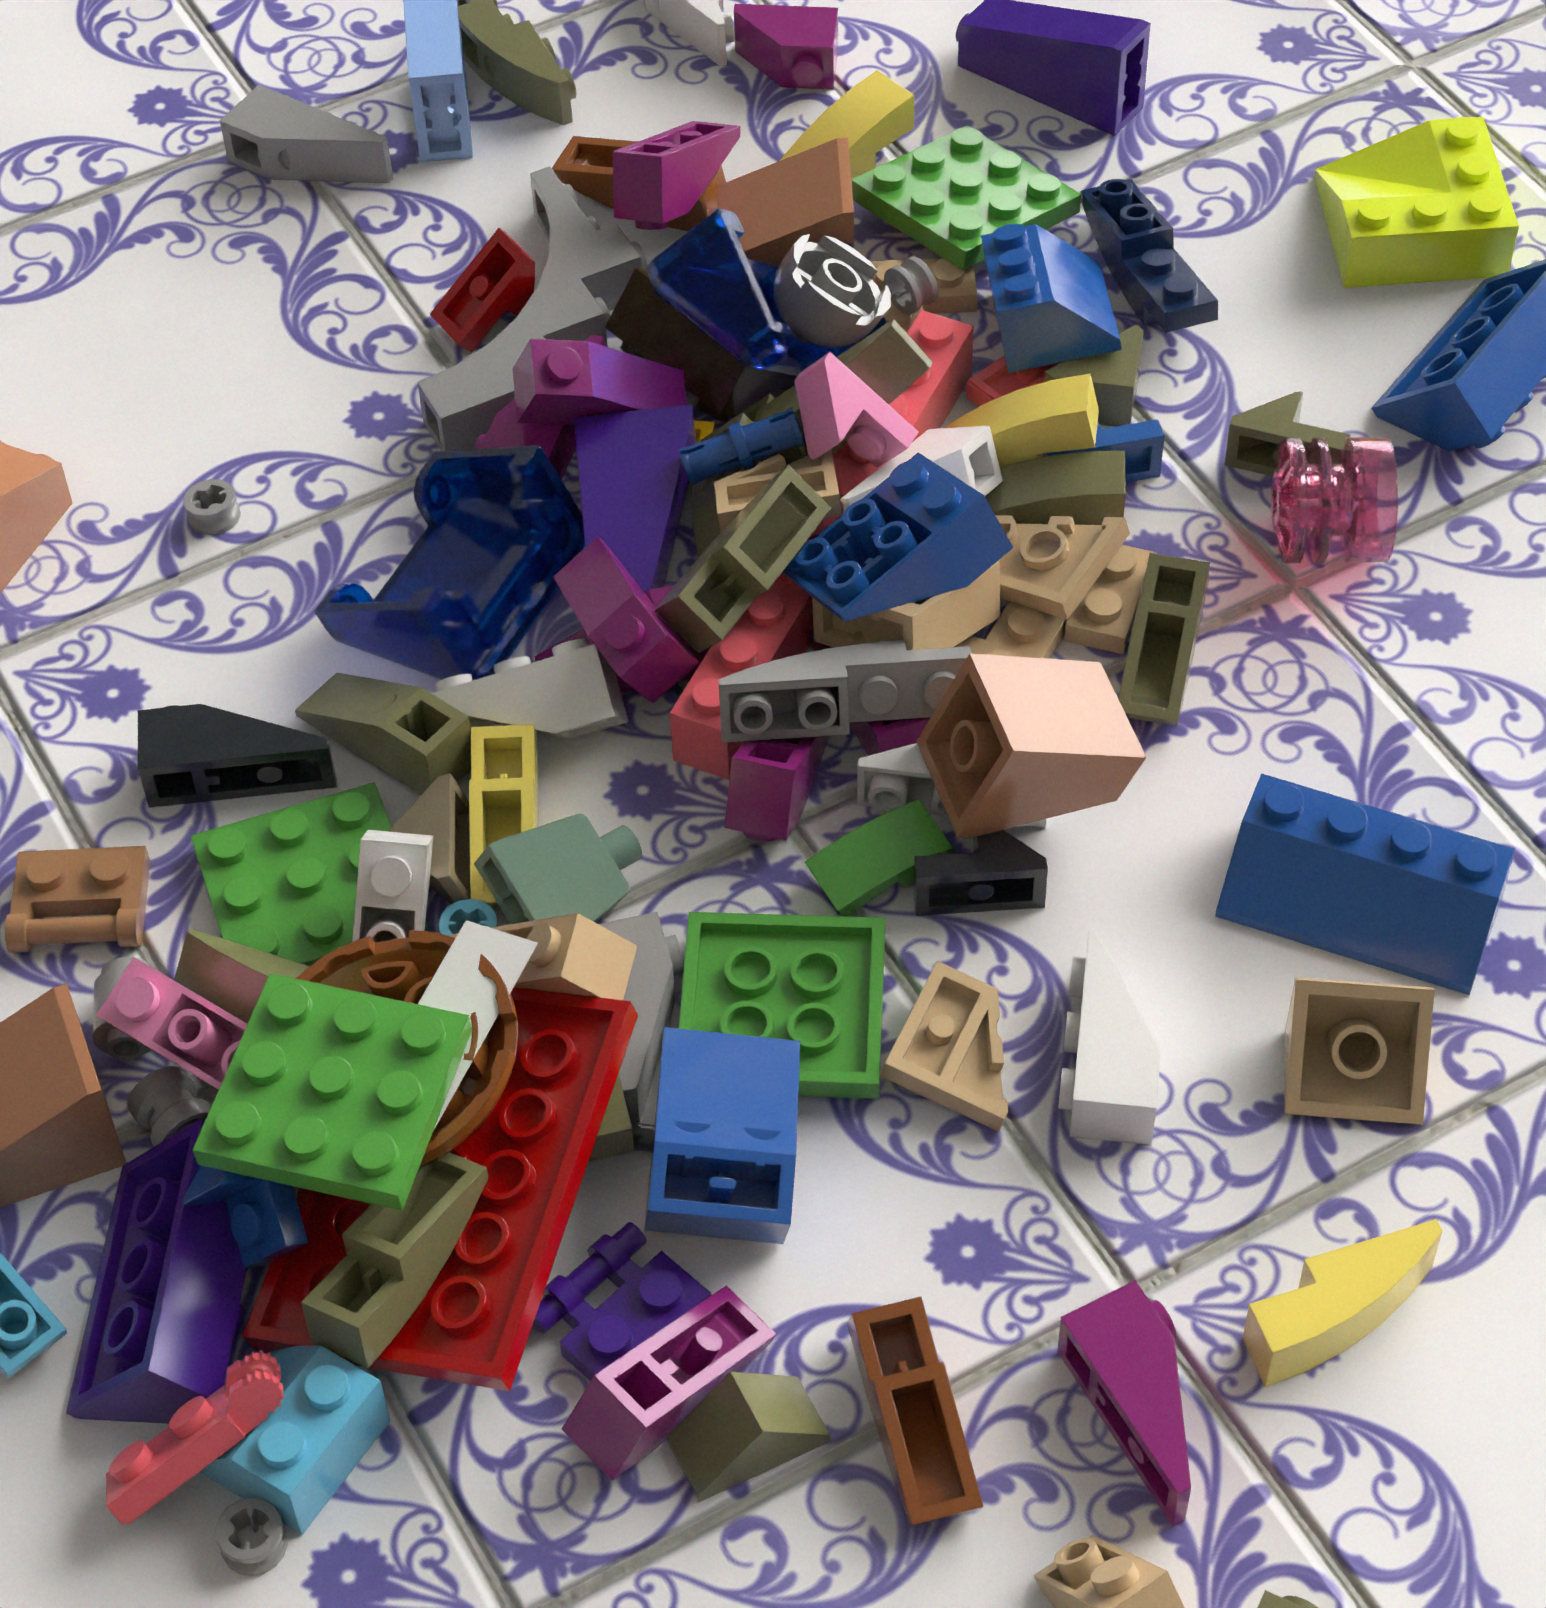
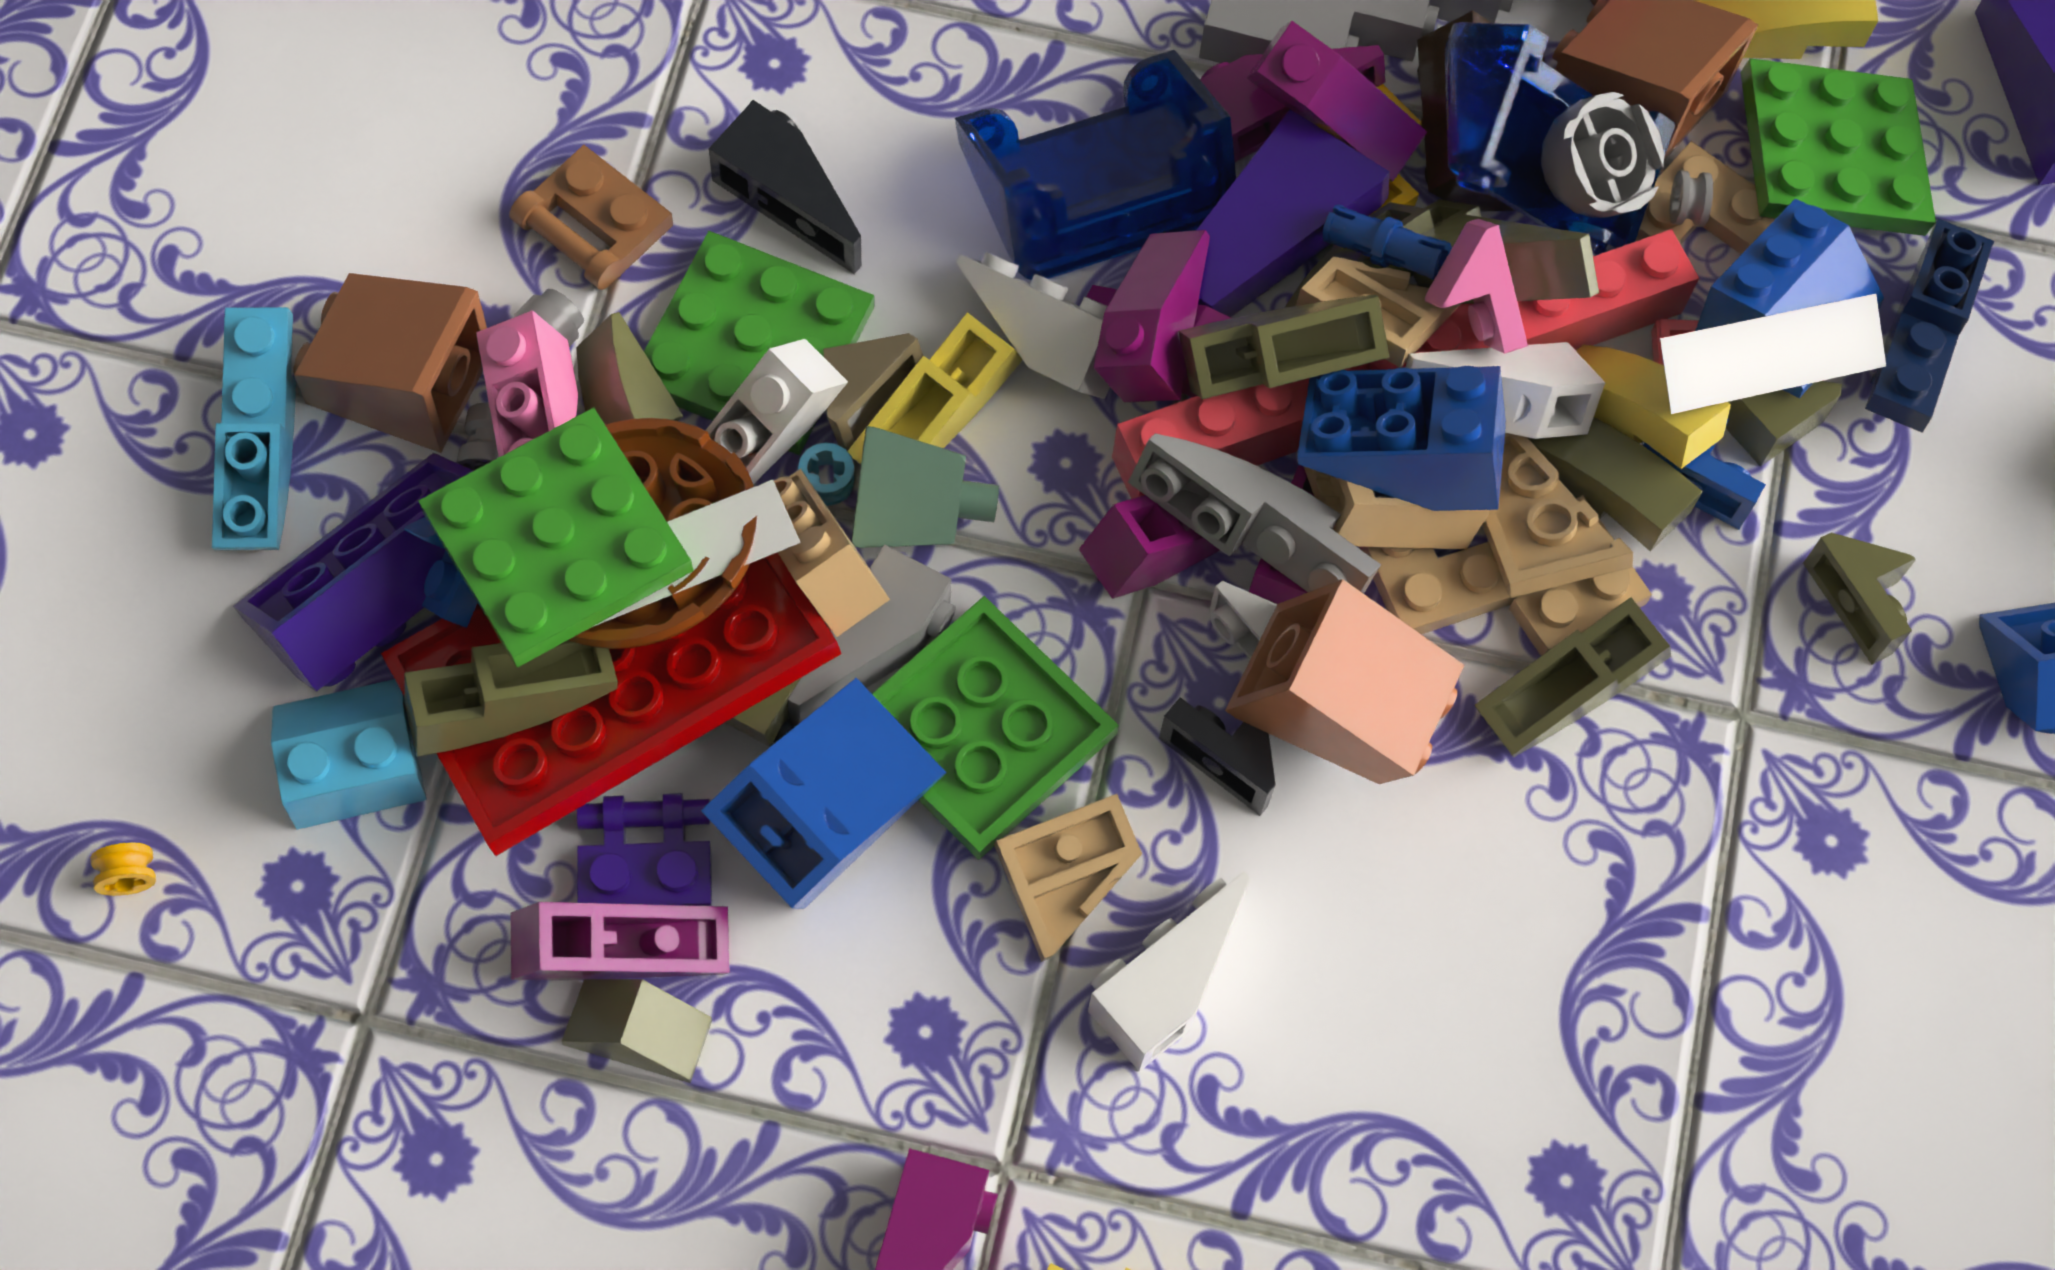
camera: 35 degrees right, 15 degrees up
coral hinge [106,1350,284,1525] -> none
light grey bush [215,1498,288,1576] -> none
olive slope [295,673,471,795] -> none
bright green slope [805,799,956,917] -> none
dark orange slope [847,1296,984,1527] -> none
blue slope [1215,773,1516,995] -> none
clear pink wheel [1271,437,1398,563] -> none
tan slope [1284,977,1435,1125] -> none
none -> white sticker [1660,294,1886,414]

